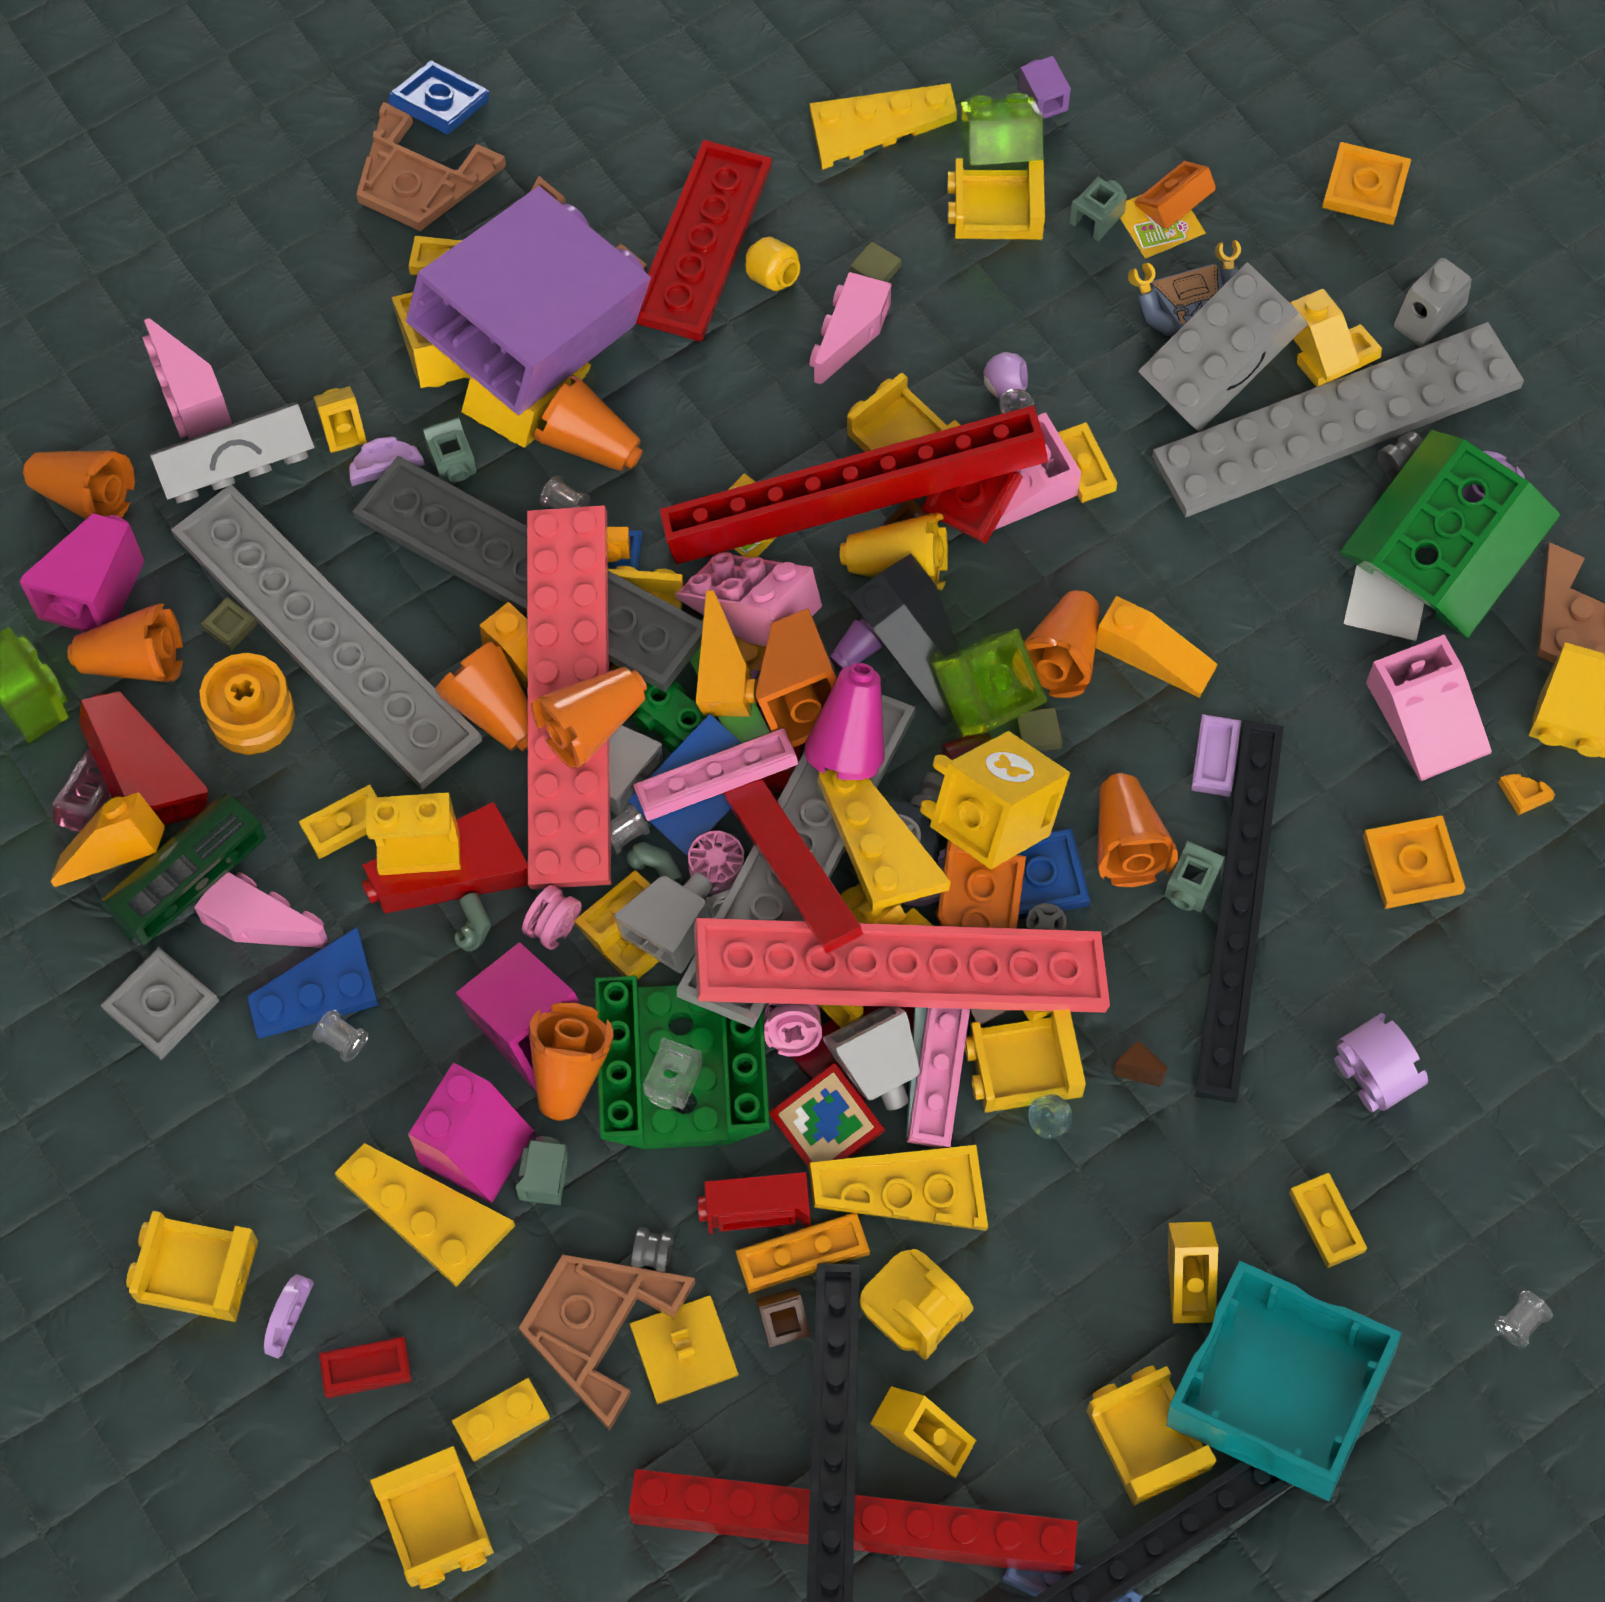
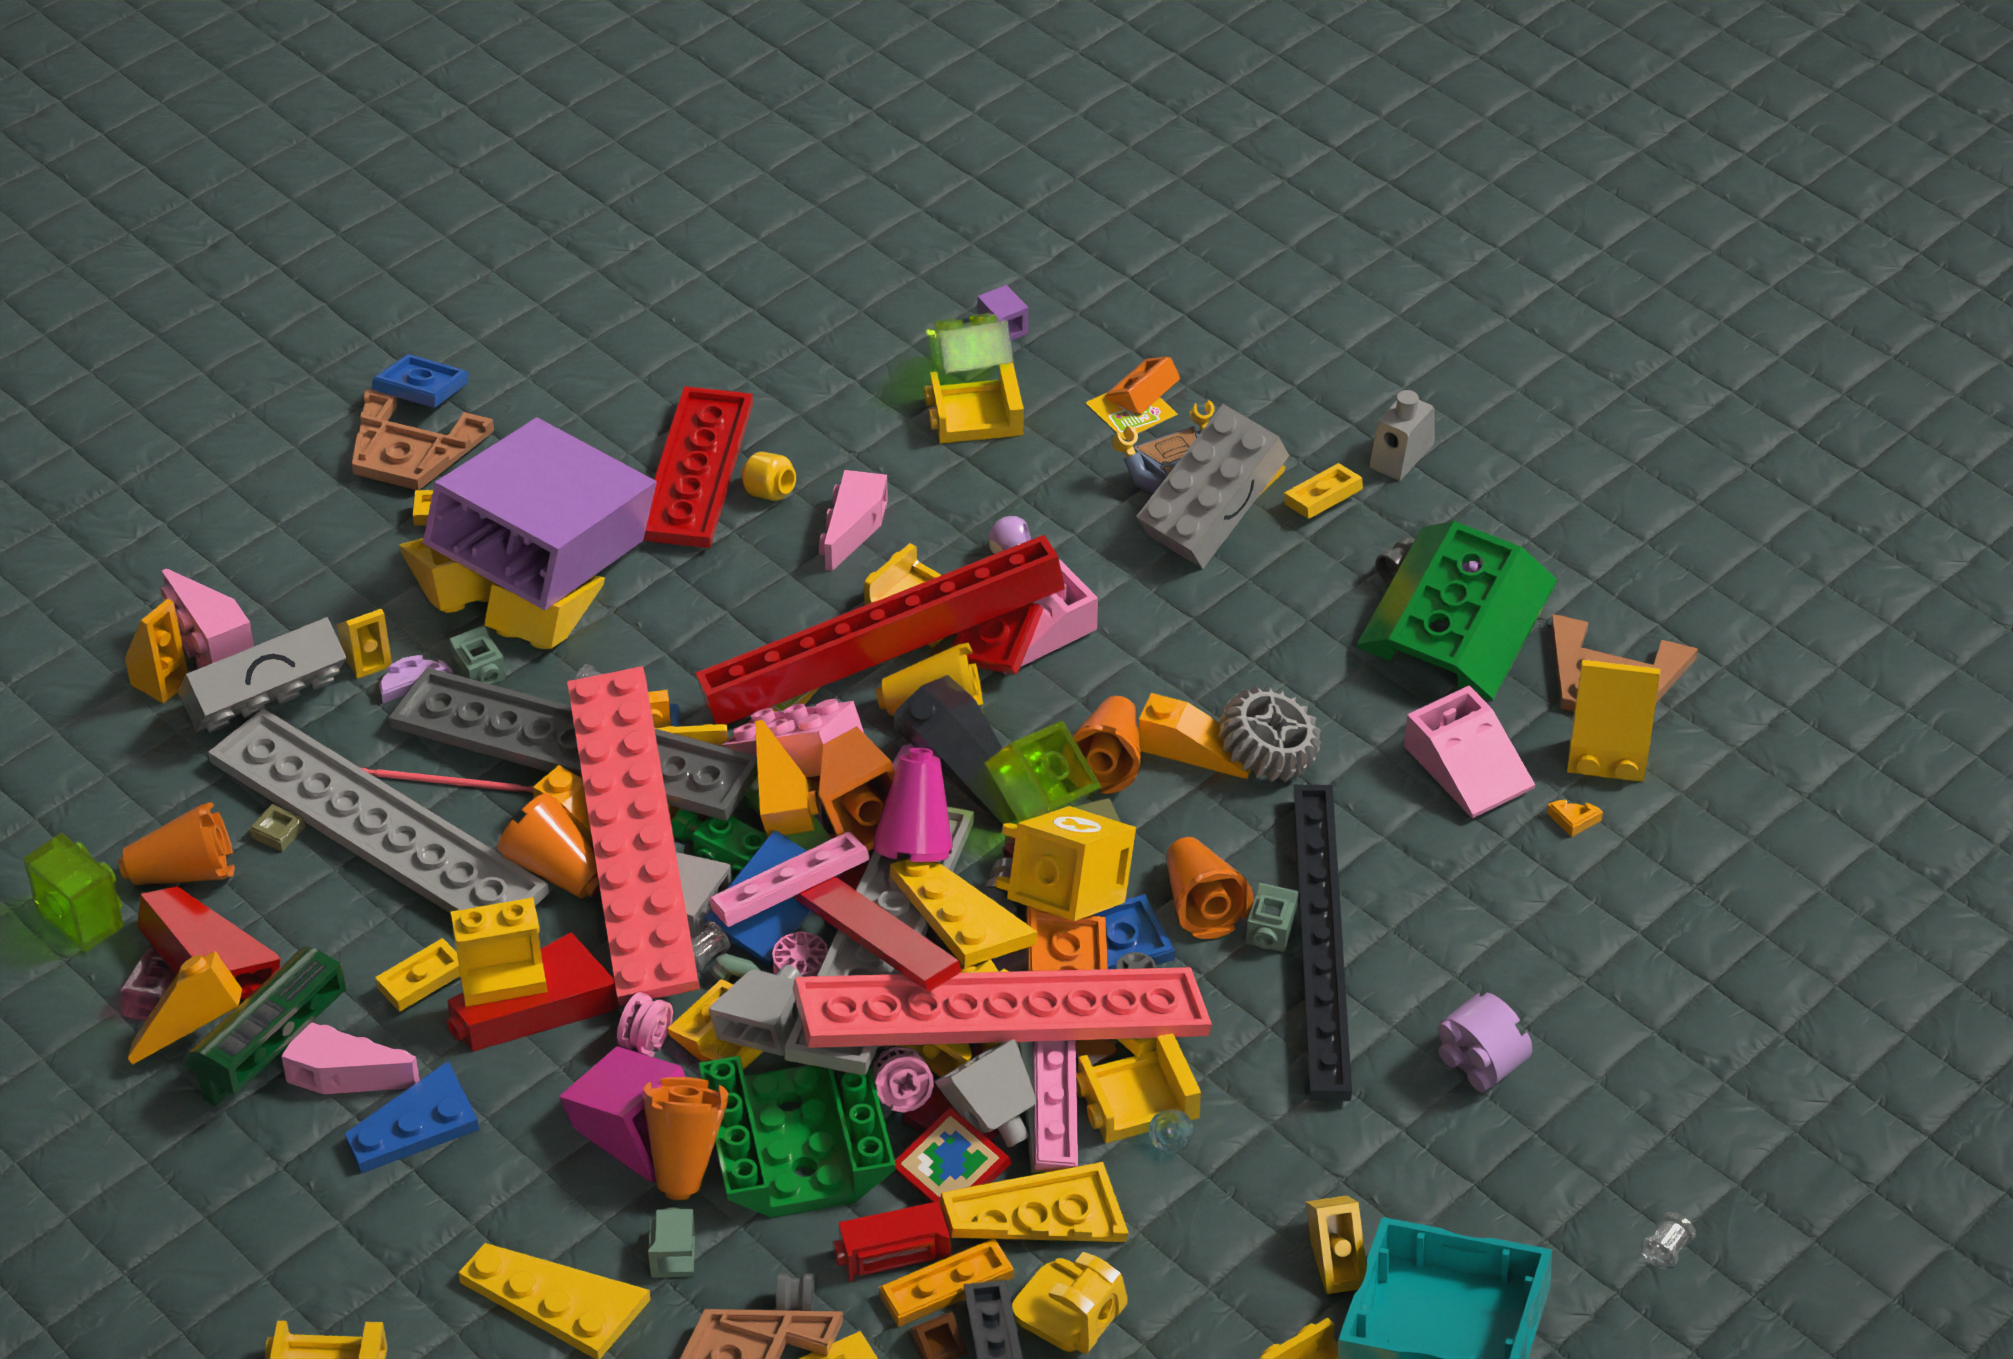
camera: 10 degrees left, 20 degrees down
dark pink slope [20,513,145,632] -> none
orange cone [23,450,135,520] -> none
light grey tile [100,947,219,1060] -> none
light orange wheel [199,653,295,755] -> none
clear bush [312,1009,368,1062] -> none
dark pink slope [408,1063,535,1204] -> none
sand green arm [454,893,491,951] -> none
orange cone [531,667,647,768] -> none
orange cone [534,375,644,472] -> none
clear brick [643,1037,703,1110] -> none
yellow wing [809,83,957,170] -> none
olive tile [850,241,901,282] -> none
yellow plate [1058,422,1118,503] -> none
sand green window [1069,176,1127,242] -> none
reddish brown slope [1113,1041,1168,1087] -> none
light grey plate [1152,322,1524,518] -> none
lavender tile [1191,714,1241,797] -> none
yellow plate [1289,1173,1367,1268] -> none
yellow slope [1290,289,1360,382] -> none
light orange plate [1322,142,1411,225] -> none
white sticker [1344,565,1424,641] -> none
light orange plate [1362,815,1465,909] -> none
none -> light orange slope [125,599,188,704]
none -> coral piece [360,767,534,794]
none -> light grey gear [1218,685,1321,783]

